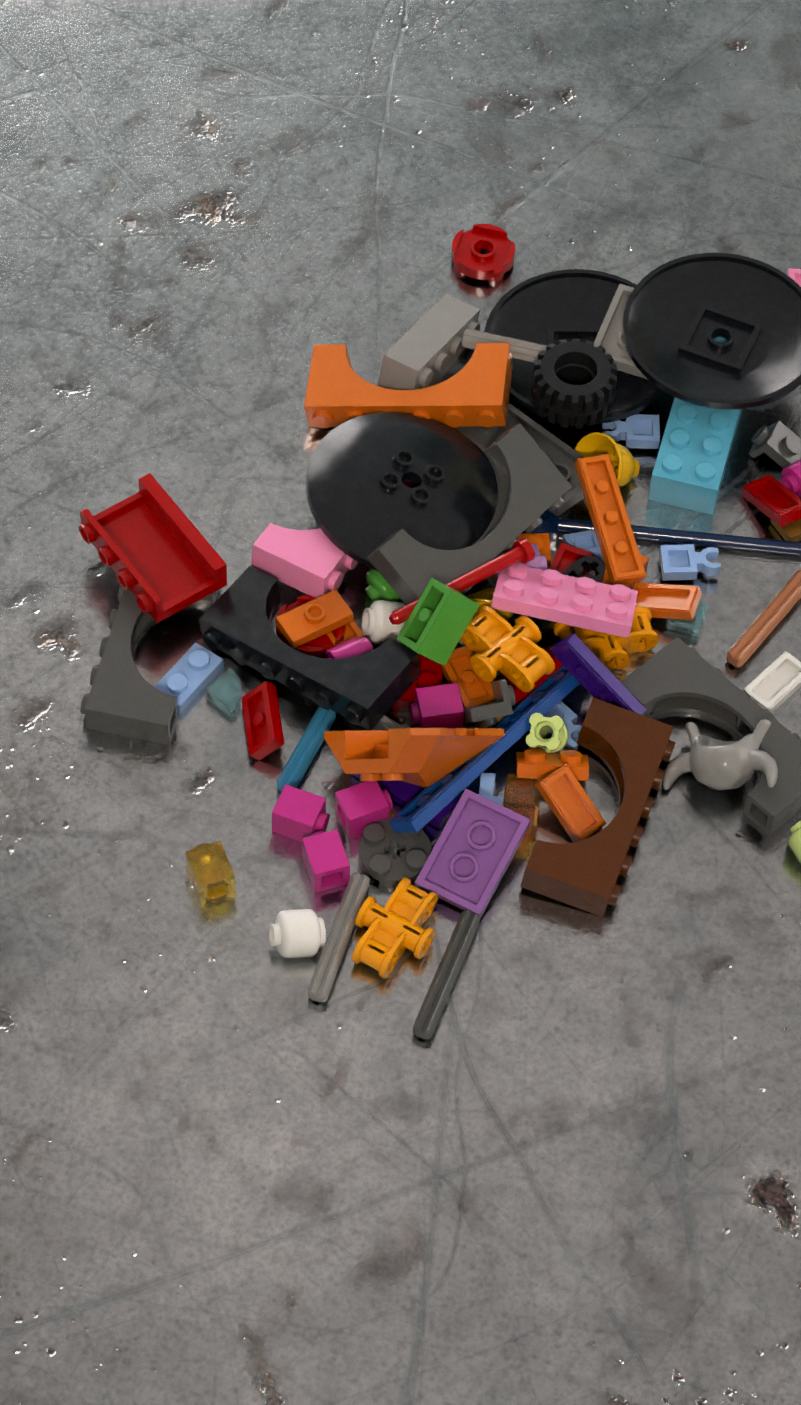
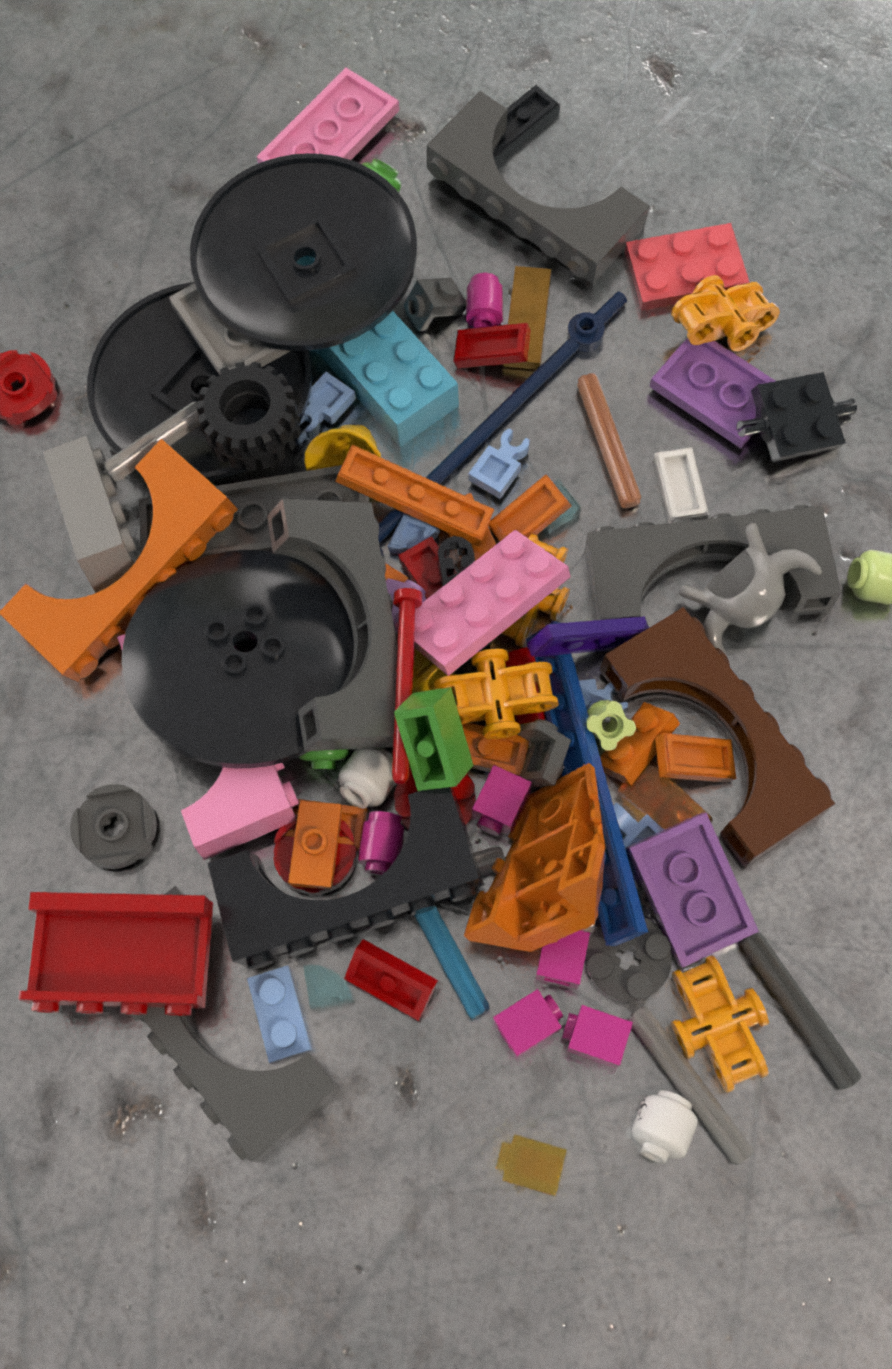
camera: 45 degrees left, 15 degrees up
none -> dark grey plate [70,784,157,869]

